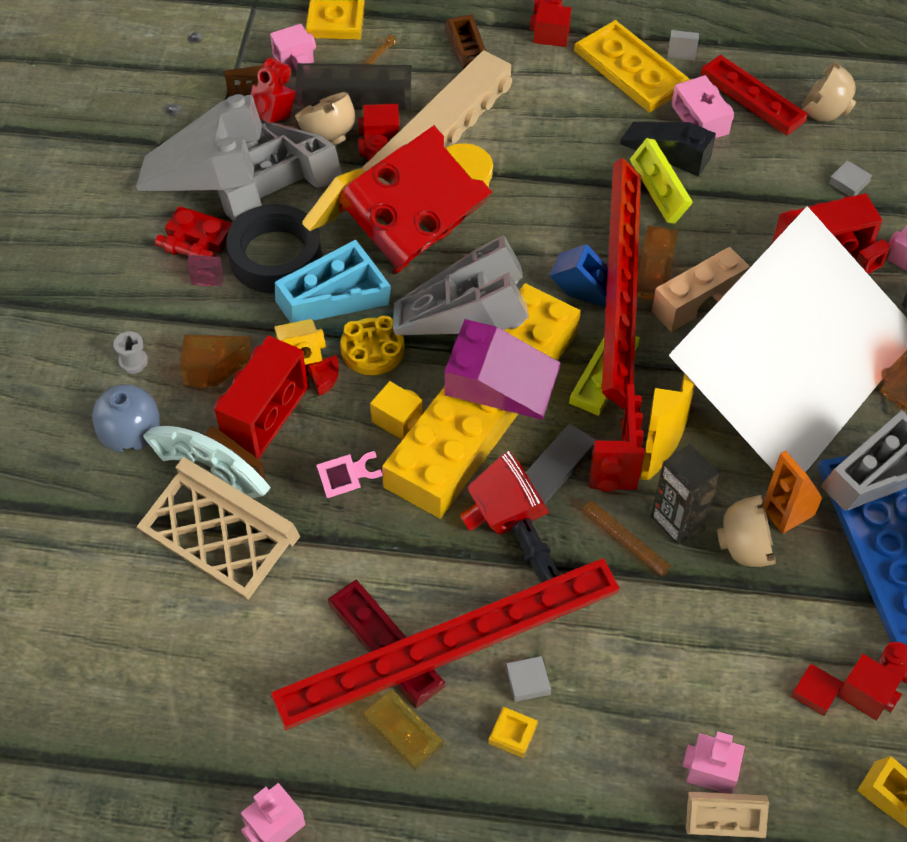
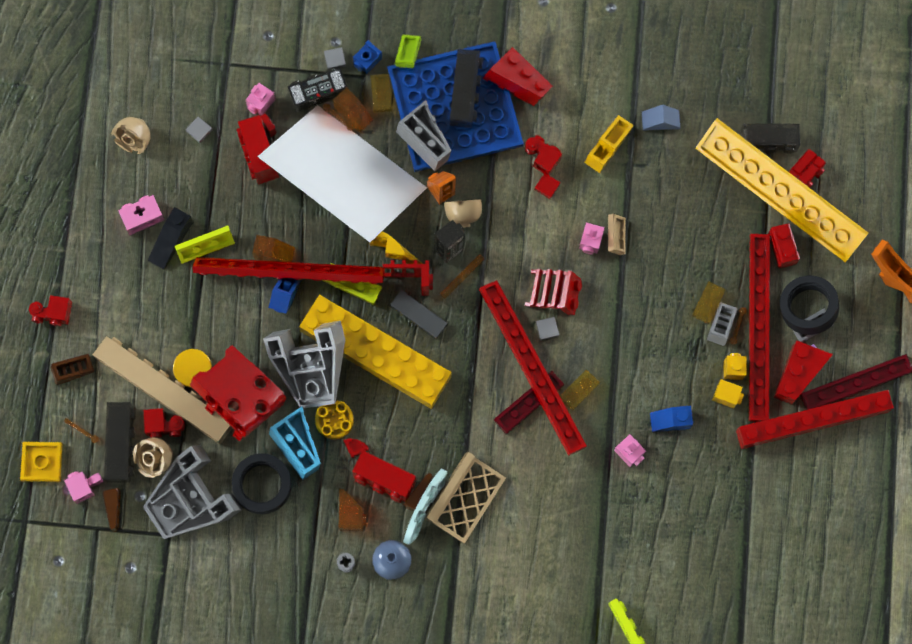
camera: 95 degrees left, 20 degrees up
light grey wedge [136,94,262,191] -> none
red plate [155,206,233,264] -> none
clear pink plate [187,255,224,287] -> none
red brick [251,57,296,123] -> none
yellow brick [274,319,326,365] -> none
yellow tile [302,168,365,231] -> none
bright pink brick [317,451,382,498] -> none
yellow brick [370,381,423,440] -> none
slope [445,319,560,420] -> none
red torso [460,450,550,534] -> none
yellow tile [488,707,538,758] -> none
black pin [511,518,561,583] -> none
yellow tile [574,20,691,113] -> none
light nougat arch [652,247,750,332] -> none
light grey tile [667,30,699,61] -> none
red plate [700,54,808,136] -> none
none -> red plate [524,269,582,315]

